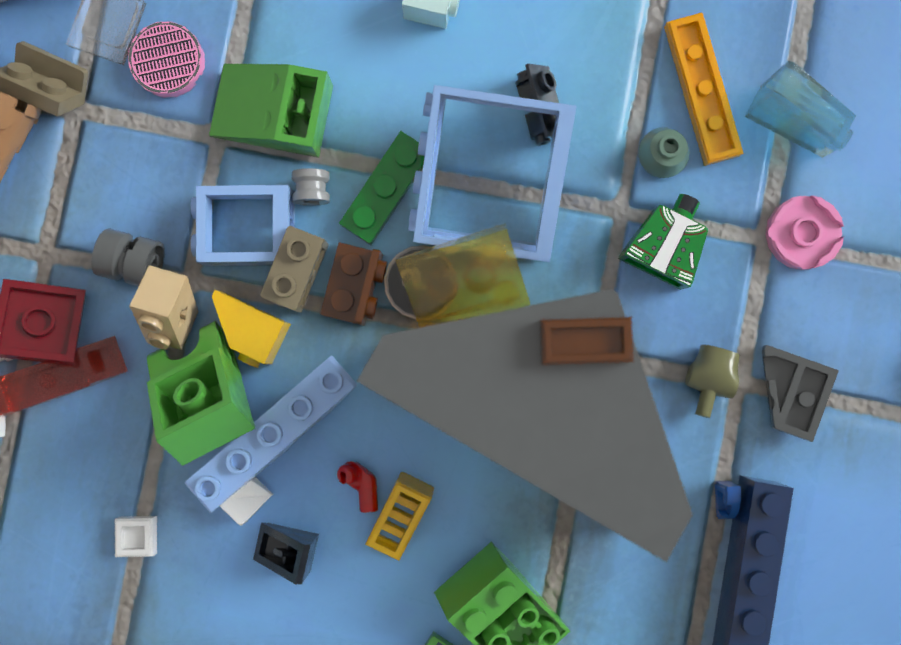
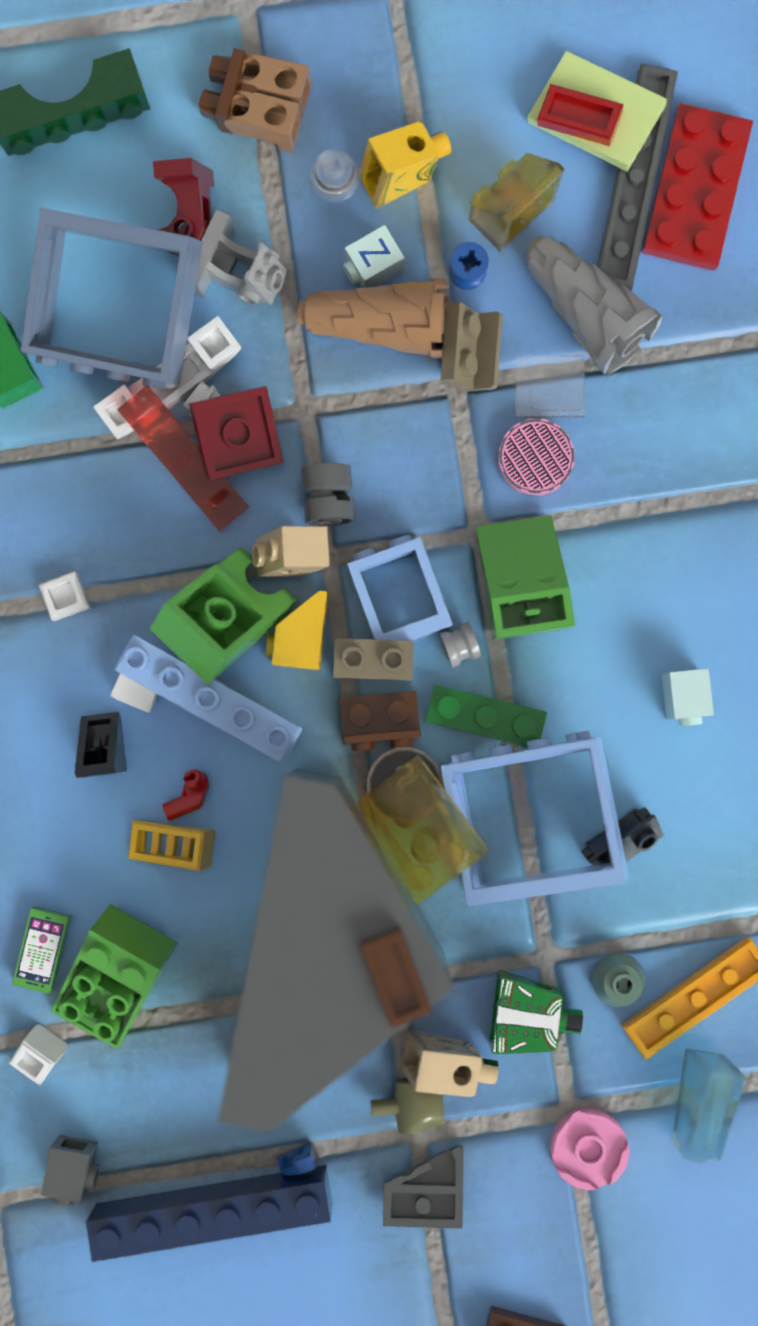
camera: 70 degrees right, 0 degrees up
none -> tan torso [401,1030,499,1097]

